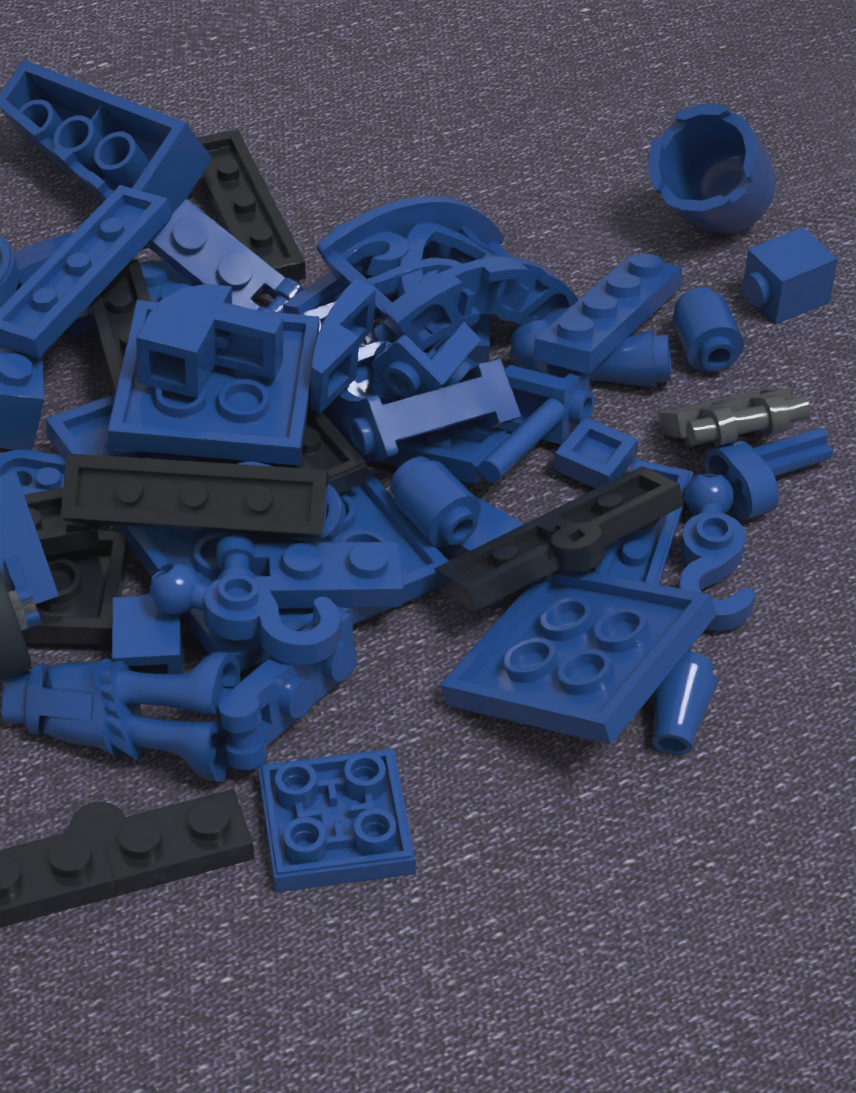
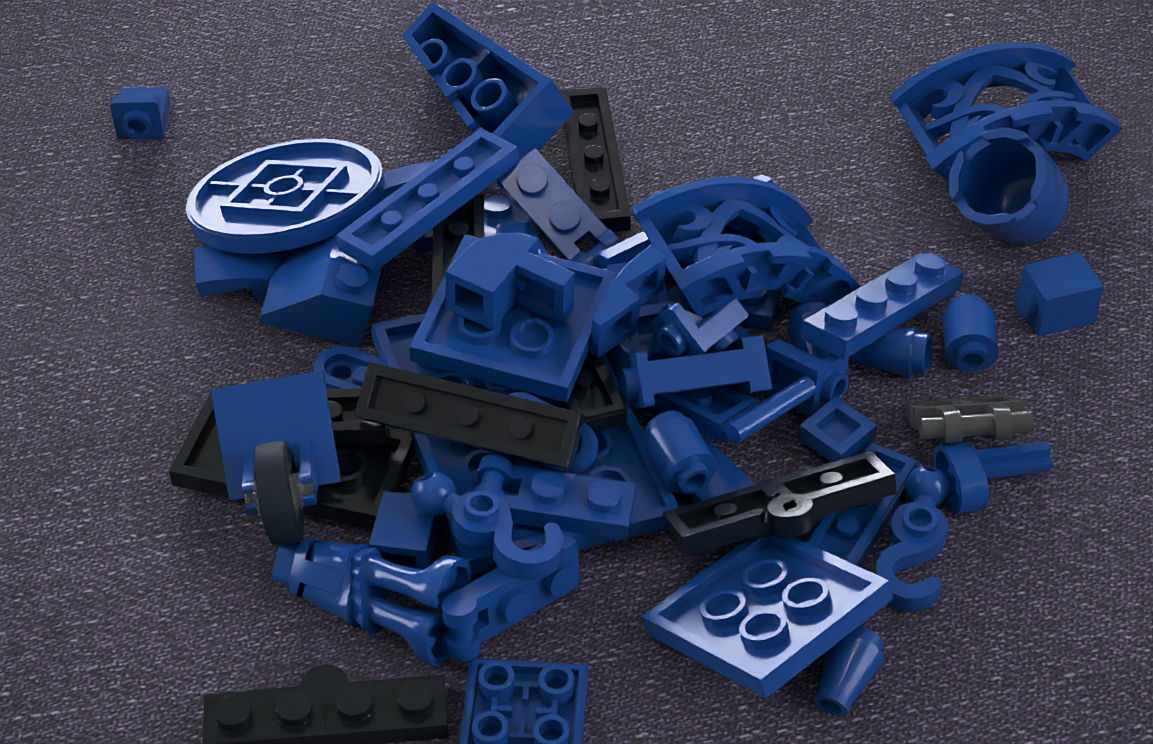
camera: 15 degrees right, 0 degrees up
none -> blue fence [889,42,1124,181]

